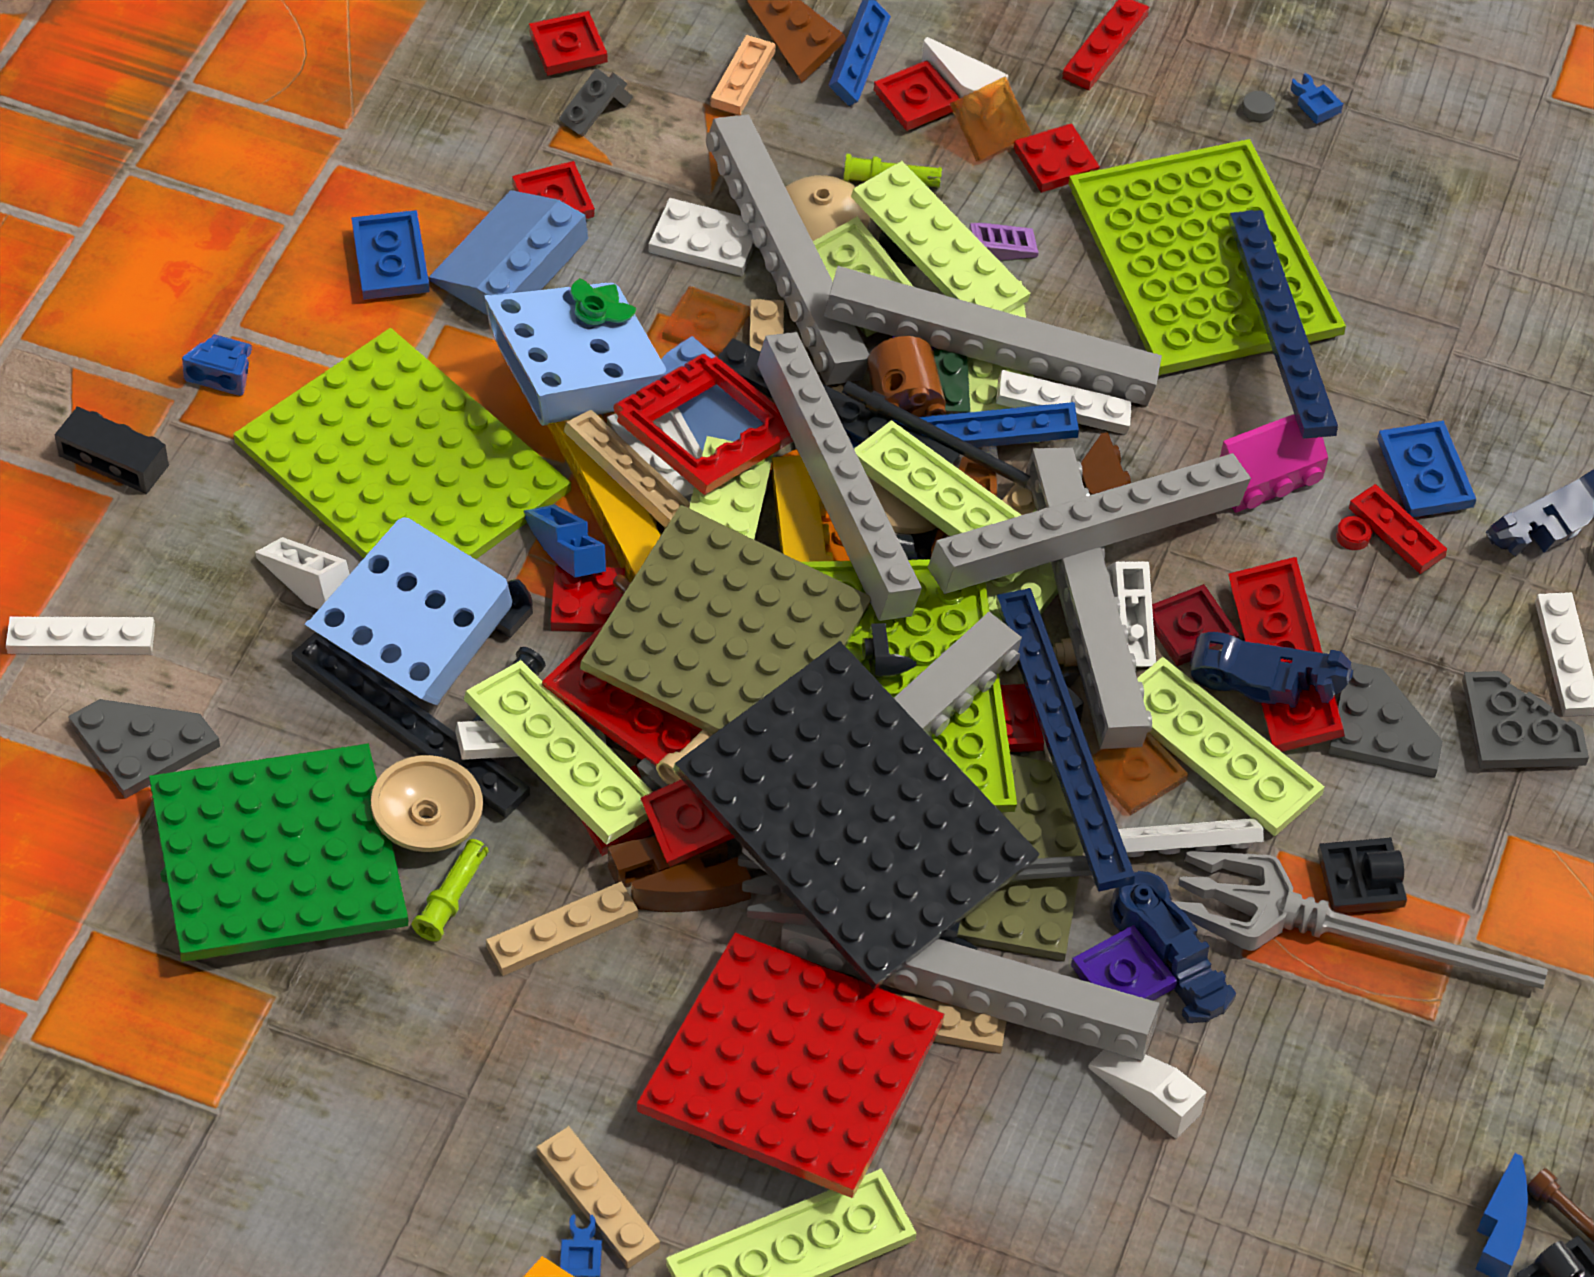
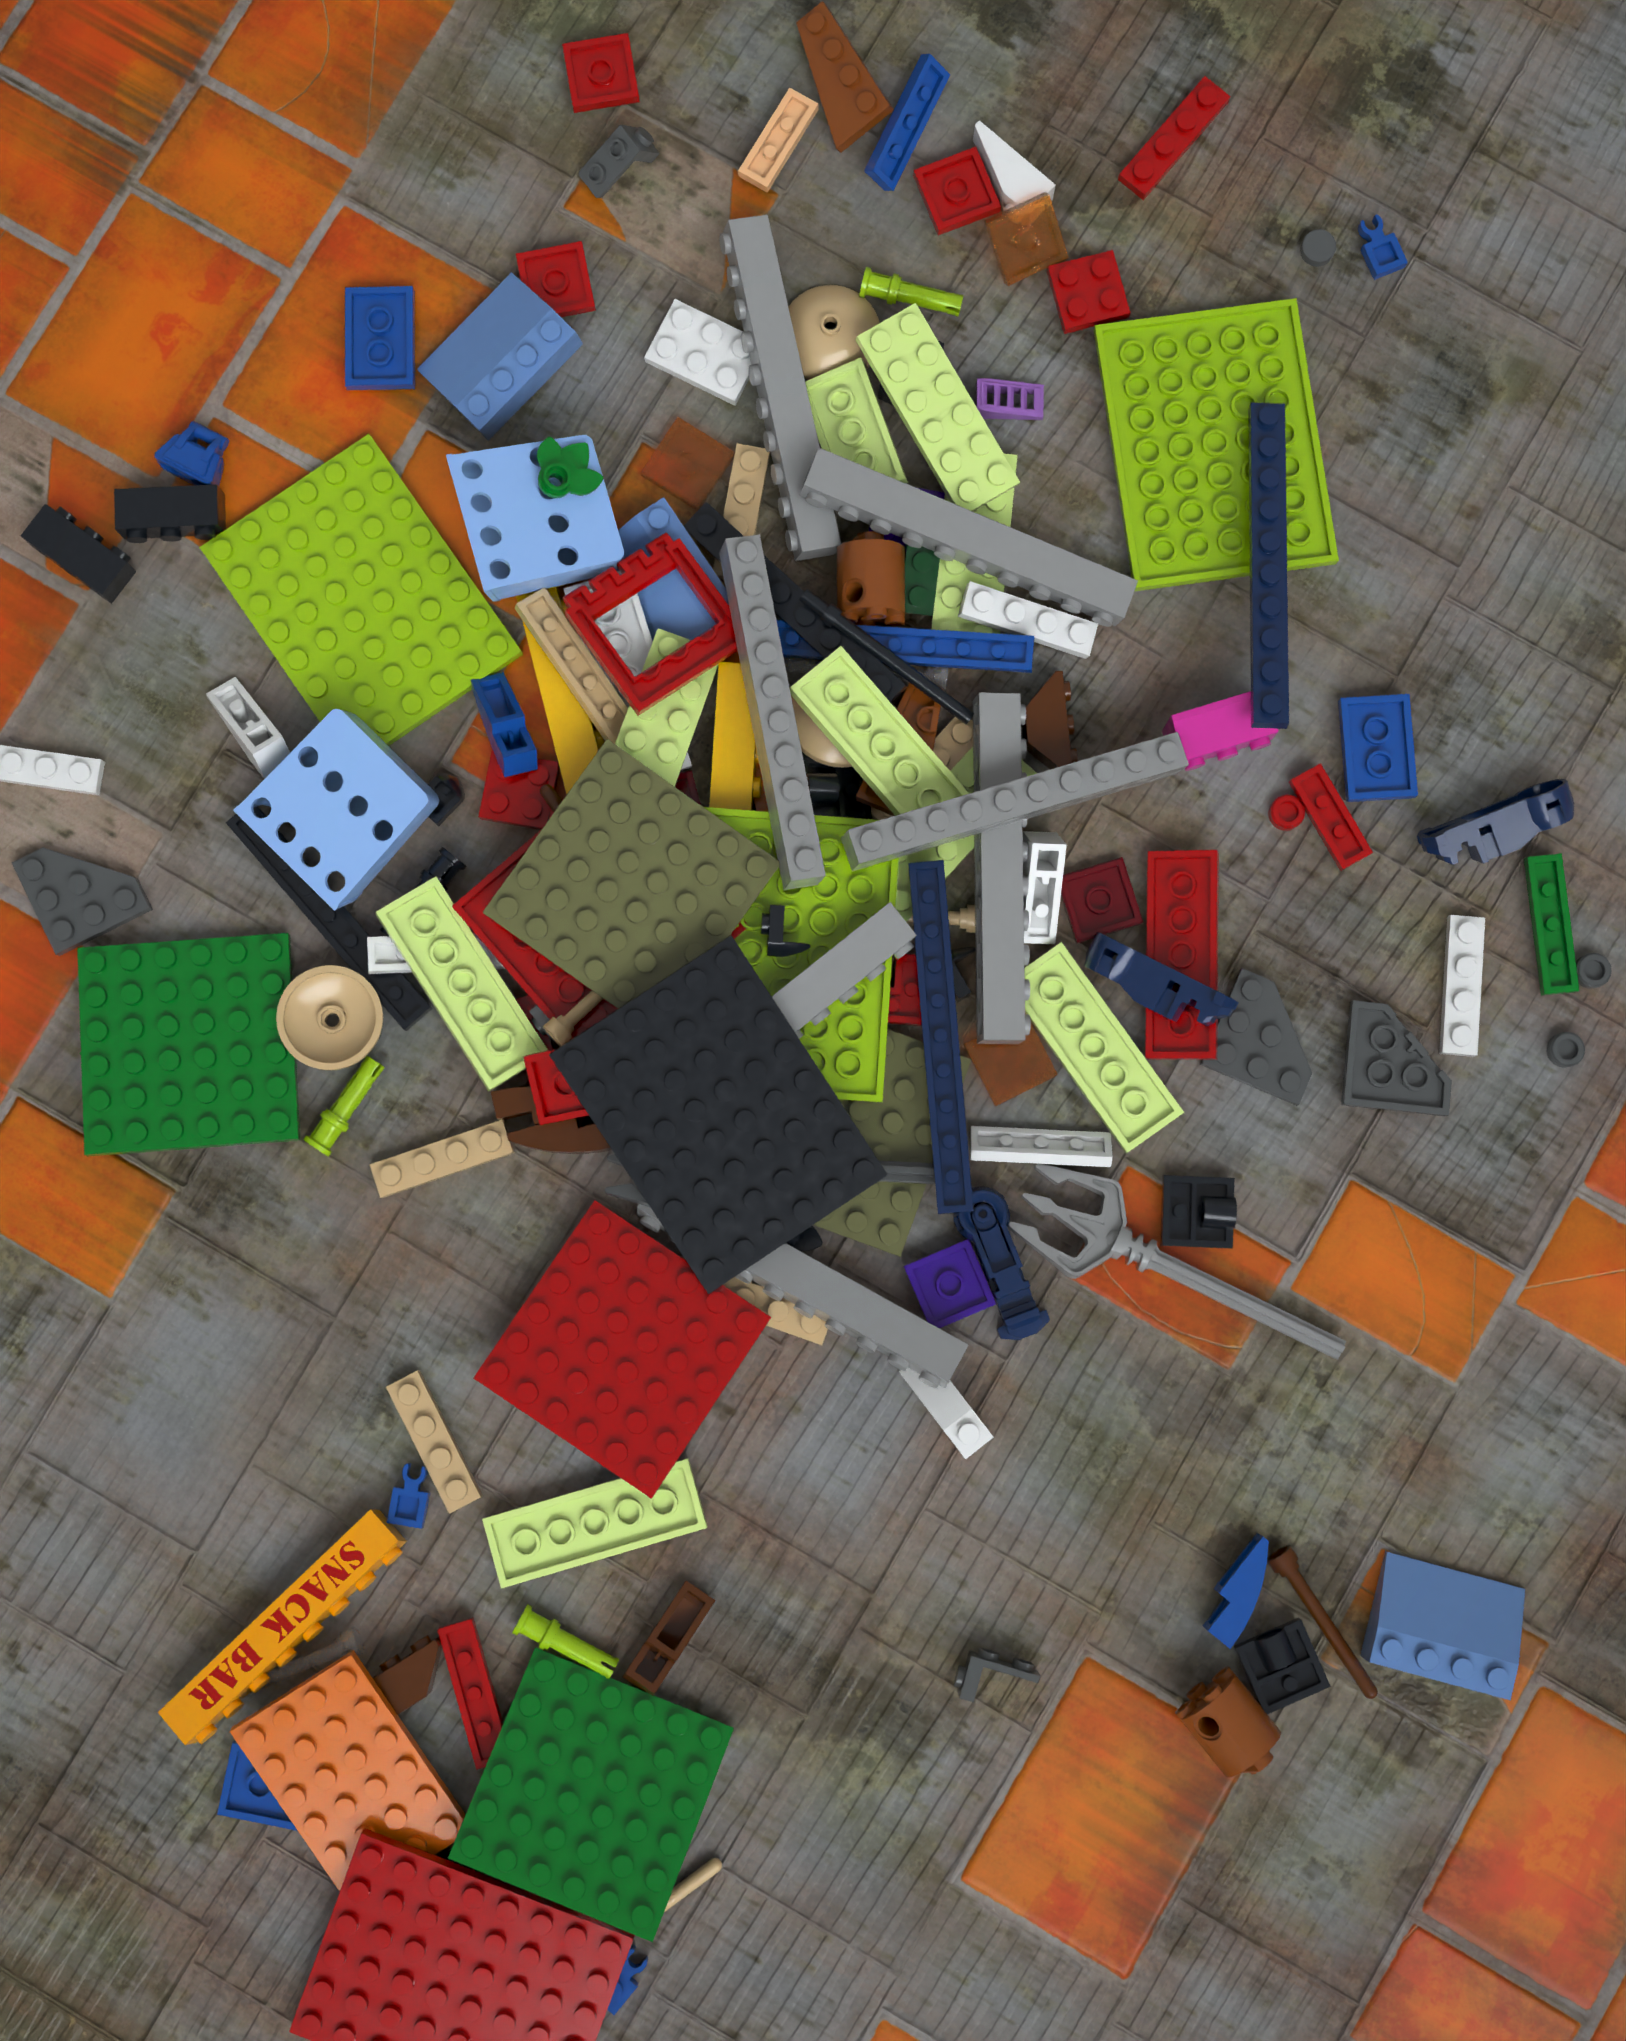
camera: 15 degrees right, 30 degrees up
none -> black brick [114,484,226,543]

